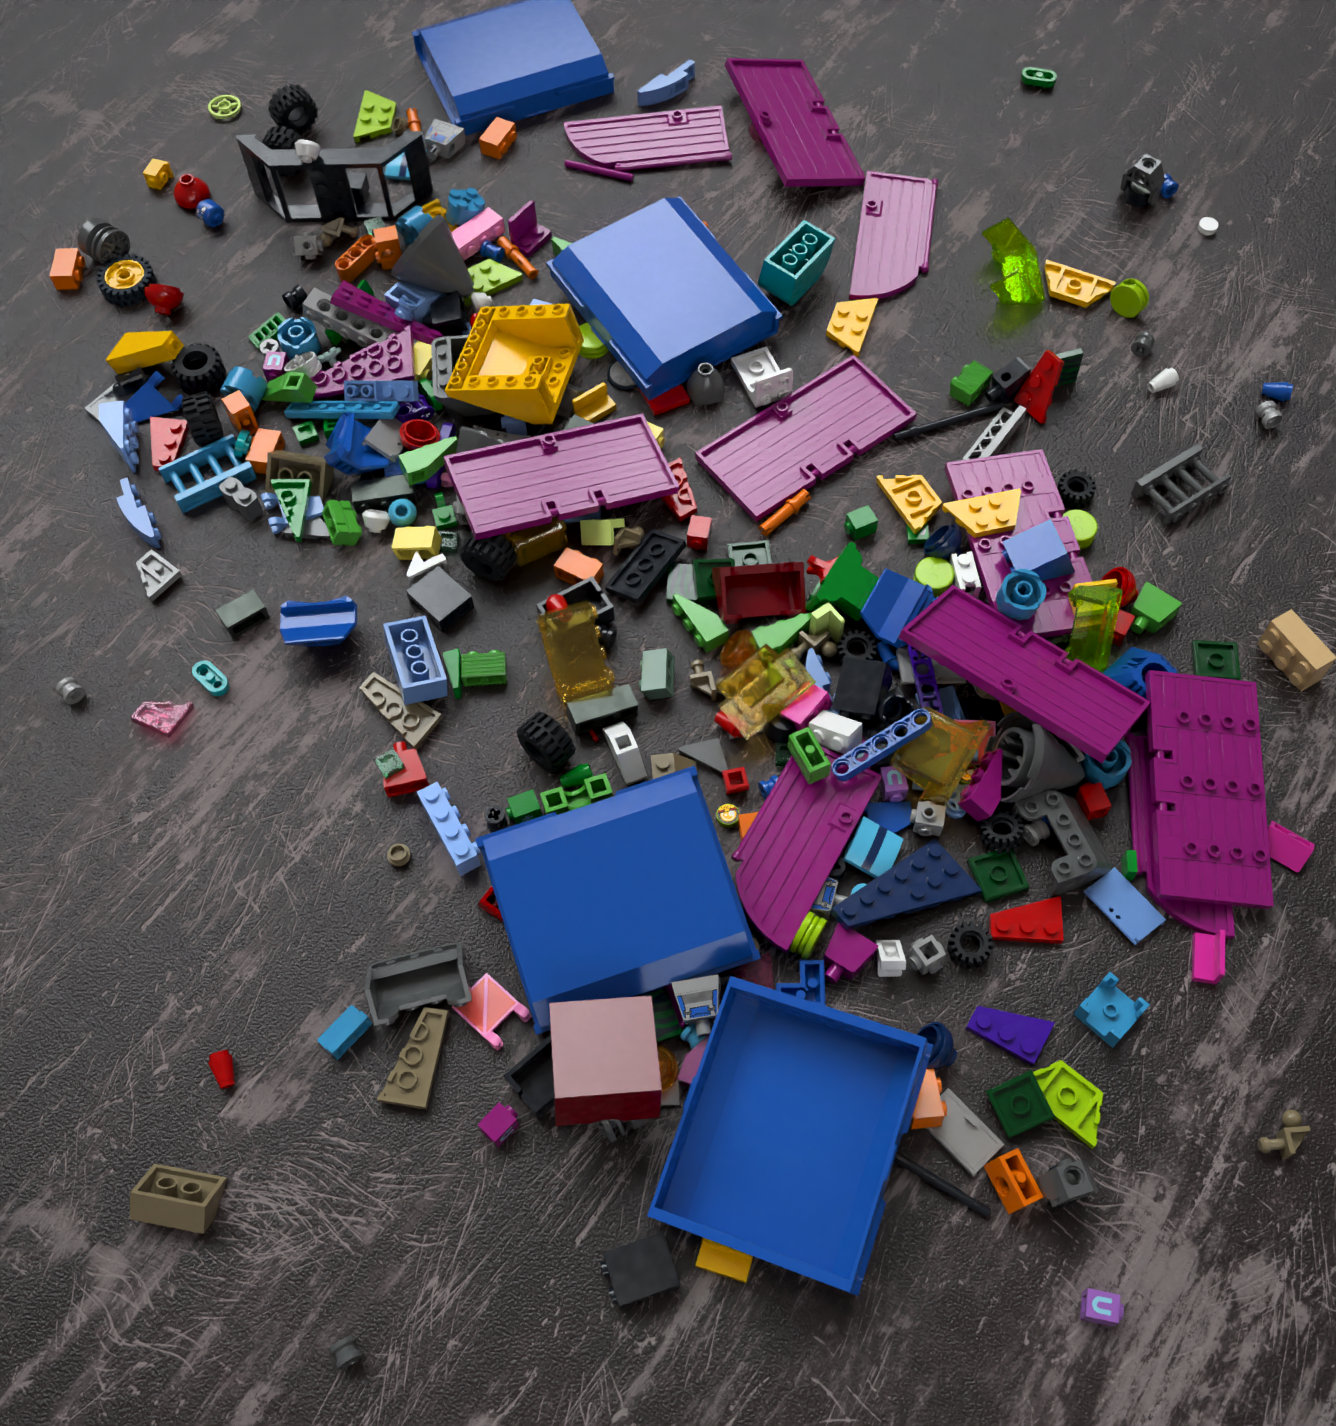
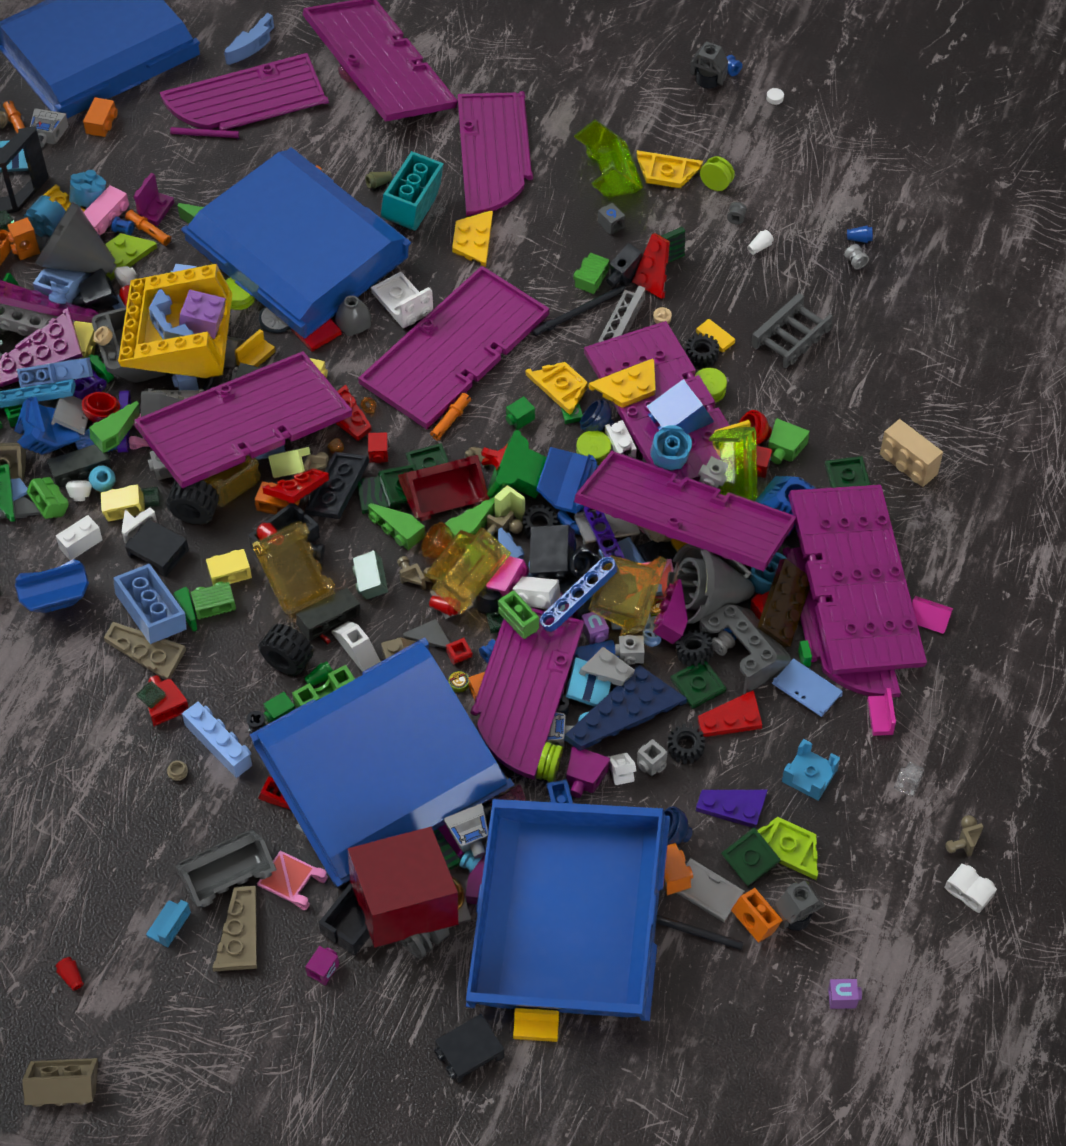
camera: 15 degrees left, 5 degrees down
green plate [432,492,458,531] -> none
none -> white brick [56,515,102,561]
none -> tan tile [94,326,113,346]
none -> medium blue slope [149,289,194,340]
none -> medium lavender brick [179,289,226,339]
none -> light yellow brick [206,549,252,586]
none -> red wing [262,468,329,503]
none -> clear orange hinge [327,438,344,454]
none -> clear orange hinge [360,397,376,413]
none -> olive cone [365,171,392,189]
none -> dark tan arm [465,447,490,467]
none -> light grey wing [579,647,635,686]
none -> dark grey brick [598,203,625,235]
none -> tan tile [653,307,672,324]
none -> yellow tile [696,319,735,353]
none -> light grey brick [698,456,729,488]
none -> dark brown plate [757,558,810,648]
none -> clear brick [894,762,924,797]
none -> white brick [944,864,997,913]

